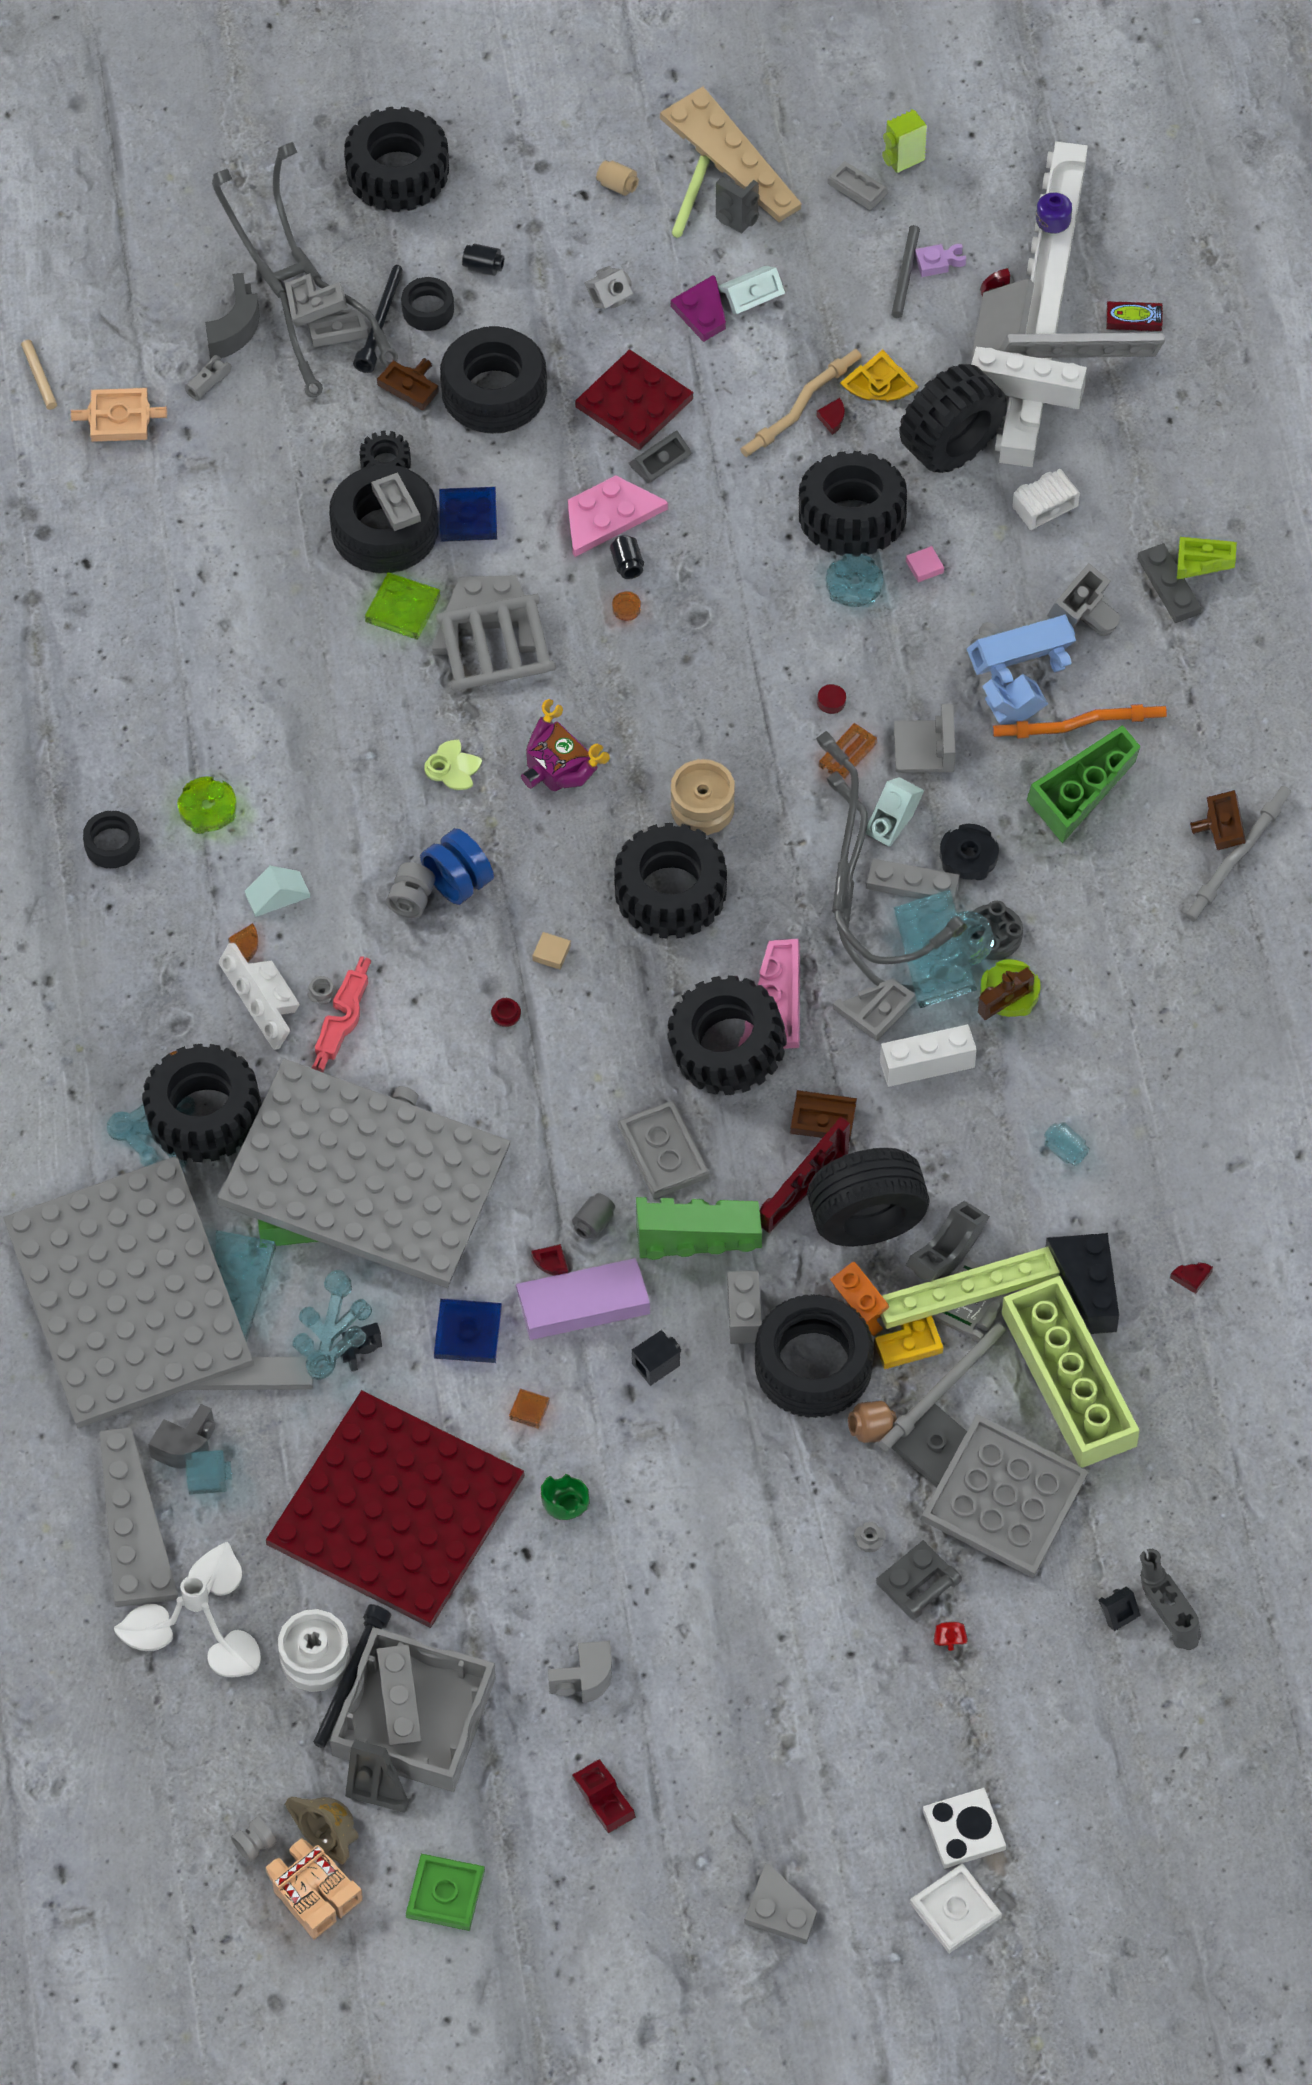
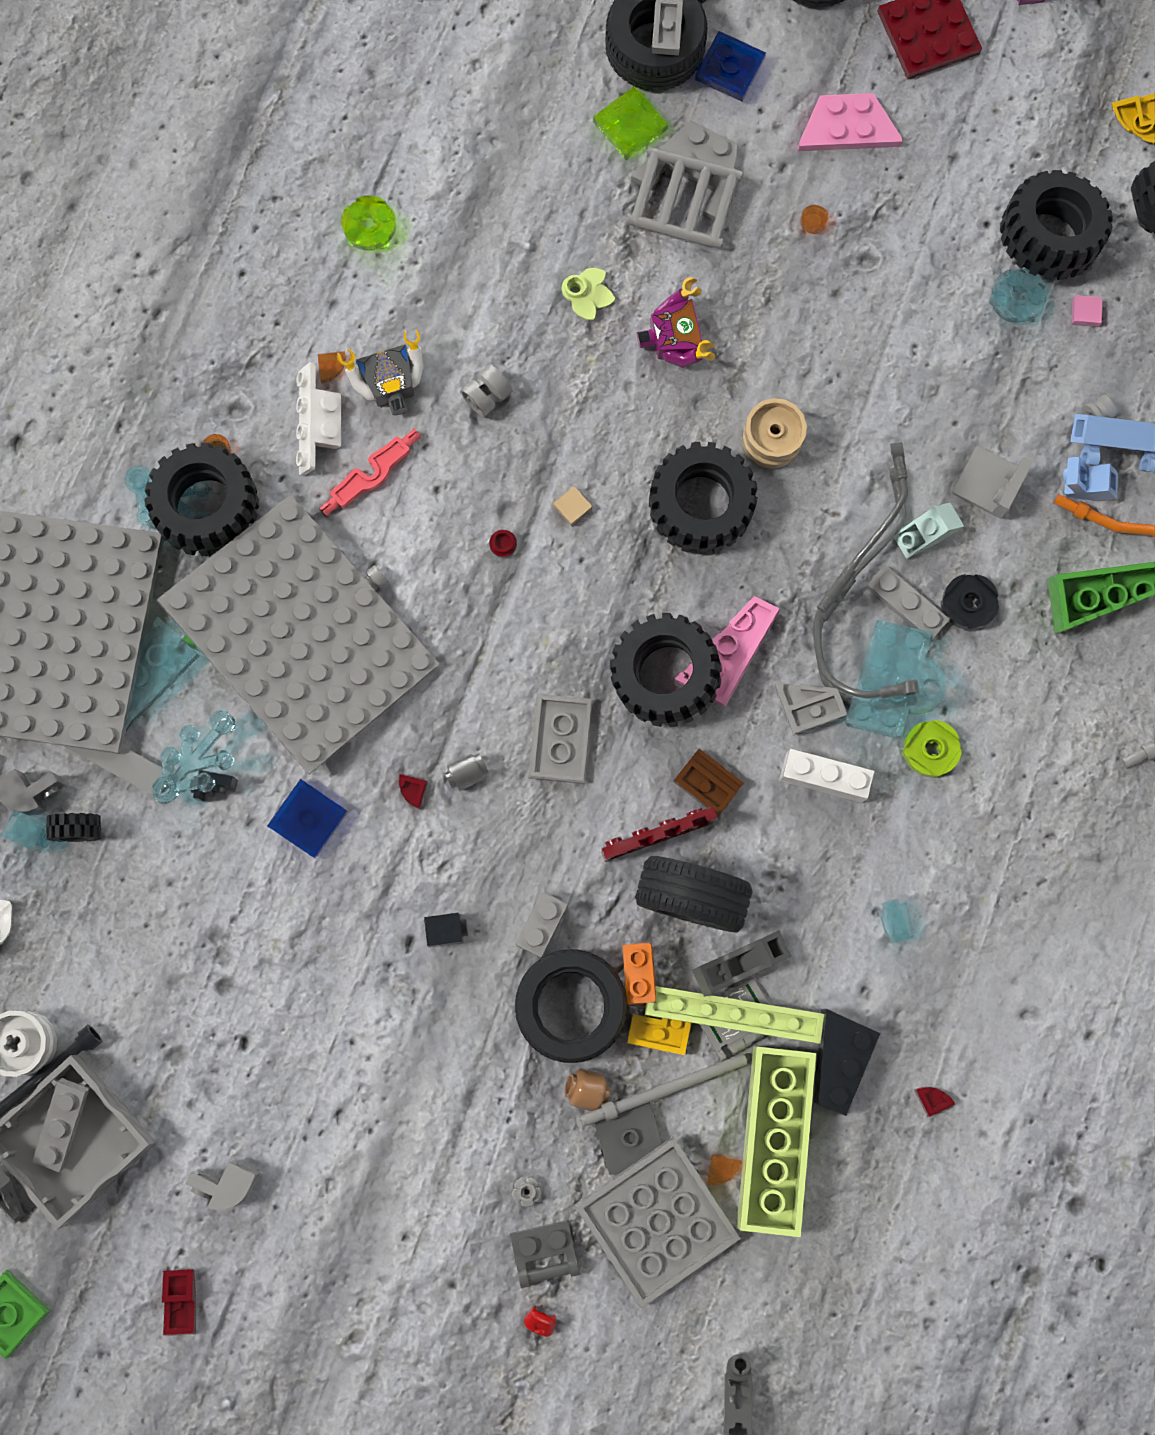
camera: 25 degrees right, 20 degrees up
black tyre [83,811,140,868] -> none
light aqua slope [245,865,310,917] -> none
dark red plate [266,1390,525,1628] -> none
light grey plate [308,976,337,1004] -> none
blue wheel [420,828,494,905] -> none
clear orange tile [509,1388,550,1429] -> none
lavender slope [516,1258,650,1340] -> none
green hair [541,1474,590,1520] -> none
black brick [610,535,644,579] -> none
dark grey slope [629,430,693,484] -> none
bright green wedge [636,1197,762,1260] -> none
tan bar [740,349,862,457] -> none
dark red tile [816,398,845,435] -> none
dark red tile [817,684,846,714] -> none
clear orange tile [819,723,877,779] -> none
dark grey tile [963,900,1023,960] -> none
reddish brown plate [978,967,1034,1020] -> none
black tile [1098,1586,1141,1631] -> none
none -> black tyre [46,813,101,842]
none -> torso [337,329,424,416]
none -> clear orange tile [706,1154,742,1185]

